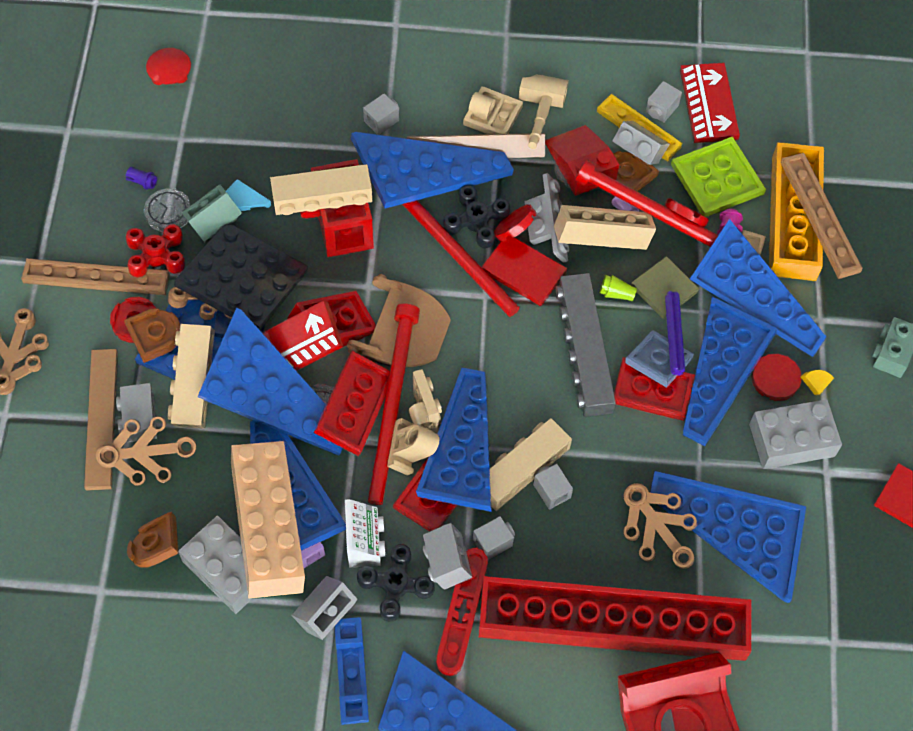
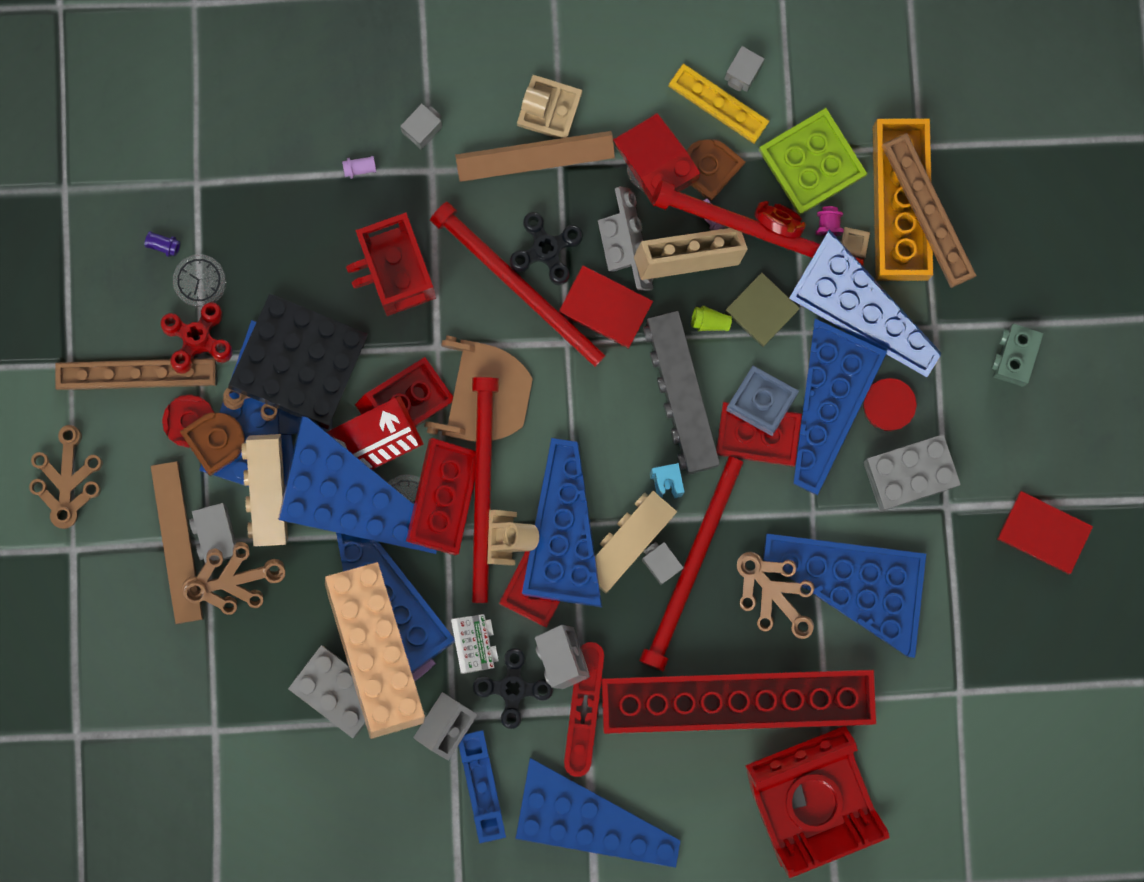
camera: 10 degrees left, 20 degrees up
dark orange tile [127,512,178,568] -> none
red dish [146,48,191,85] -> none
sand green brick [182,185,242,242] -> none
medium azure tile [226,179,271,211] -> none
tan brick [270,164,372,215] -> none
blue wing [351,132,514,208] -> none
tan plate [409,369,442,434] -> none
light grey brick [473,516,515,560] -> none
red tile [494,204,537,242] -> none
tan piece [519,74,569,149] -> none
light grey brick [612,120,669,165] -> none
dark purple axle [665,291,685,376] -> none
red tile [680,63,740,143] -> none
yellow tile [800,370,834,395] -> none
none -> lavender pin [342,156,376,179]
none -> red piece [639,456,744,672]
none -> medium azure hinge [650,463,684,499]

